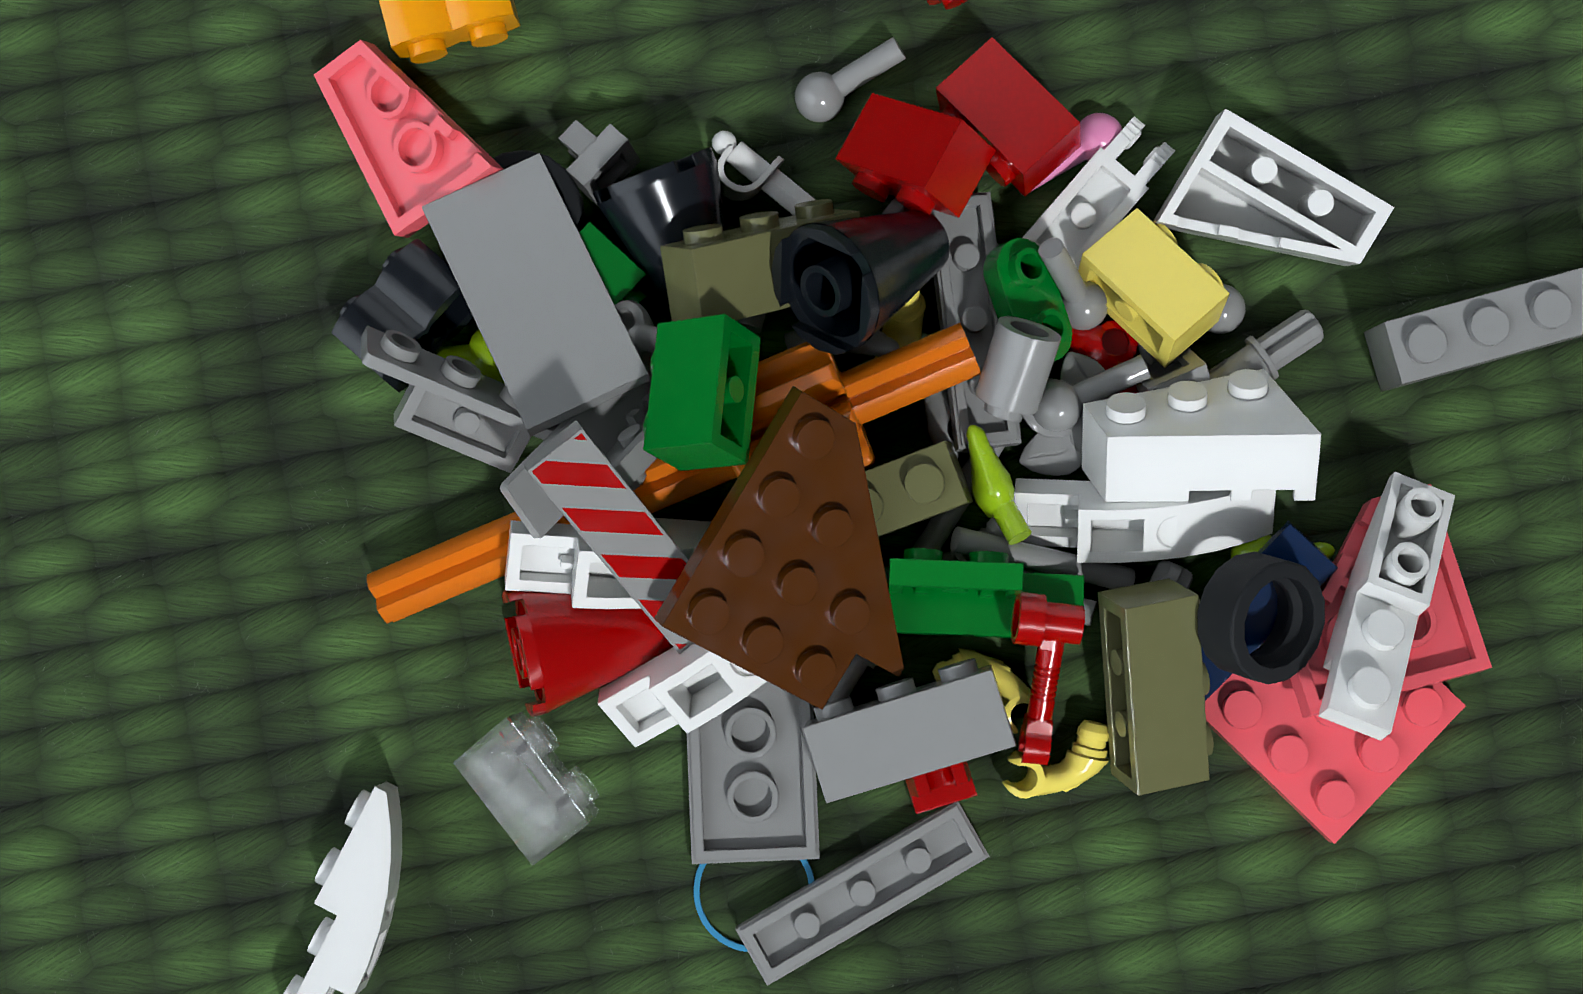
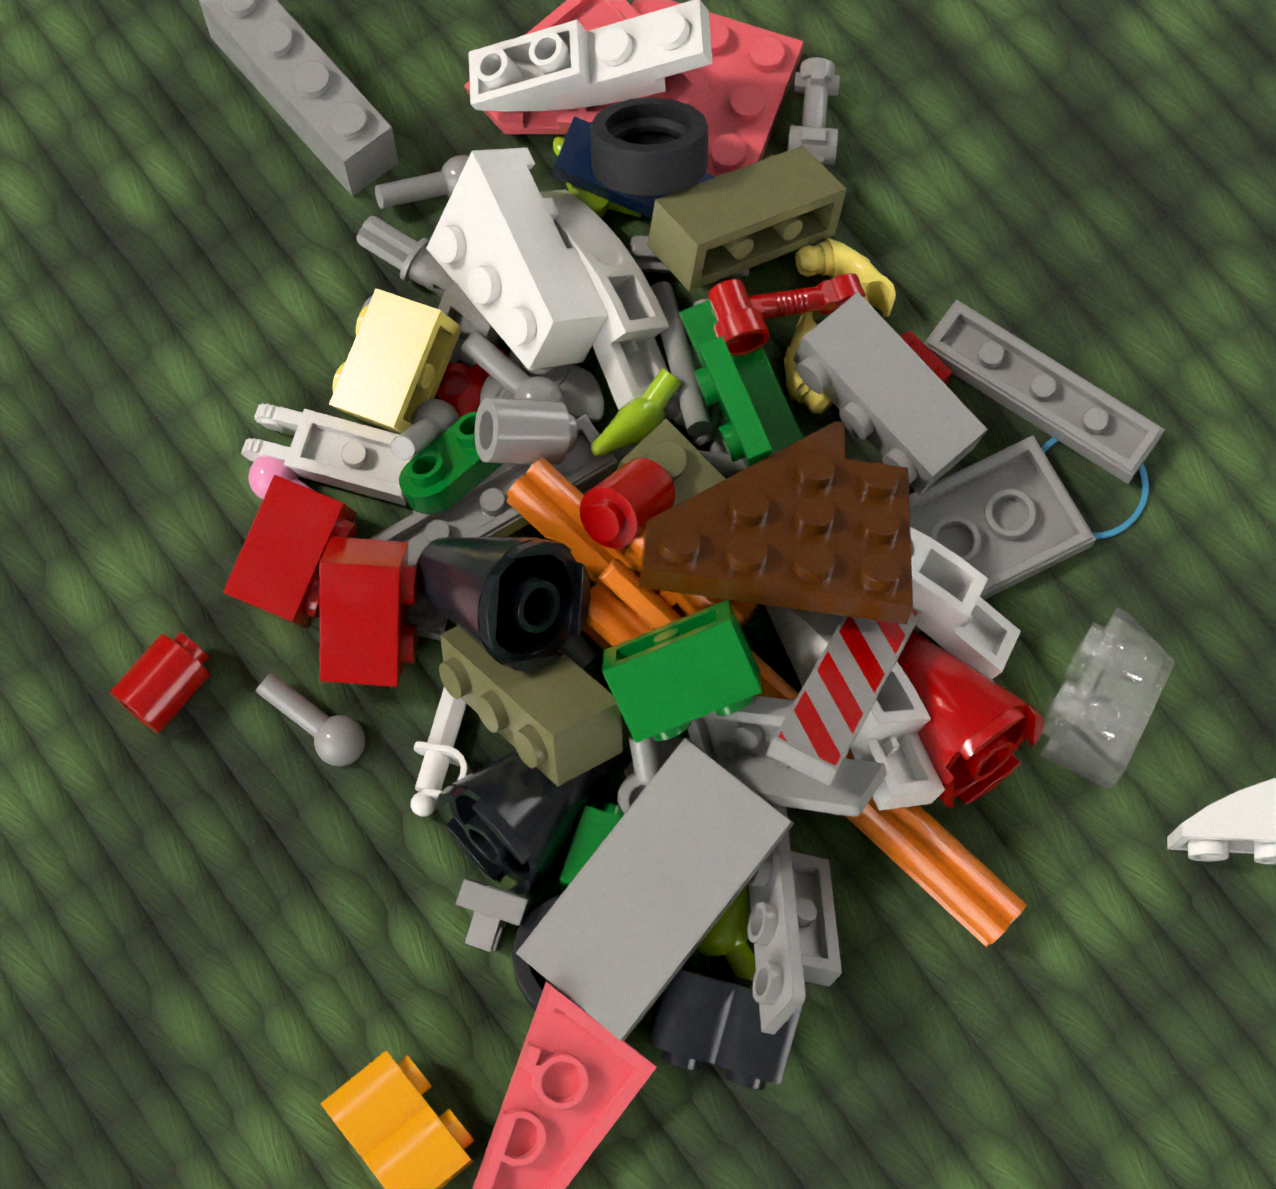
camera: 110 degrees left, 15 degrees down
white wedge [1153,109,1395,266] -> none
none -> light grey bar [375,155,469,209]
none -> red brick [579,458,675,549]
none -> light grey bar [788,57,840,165]

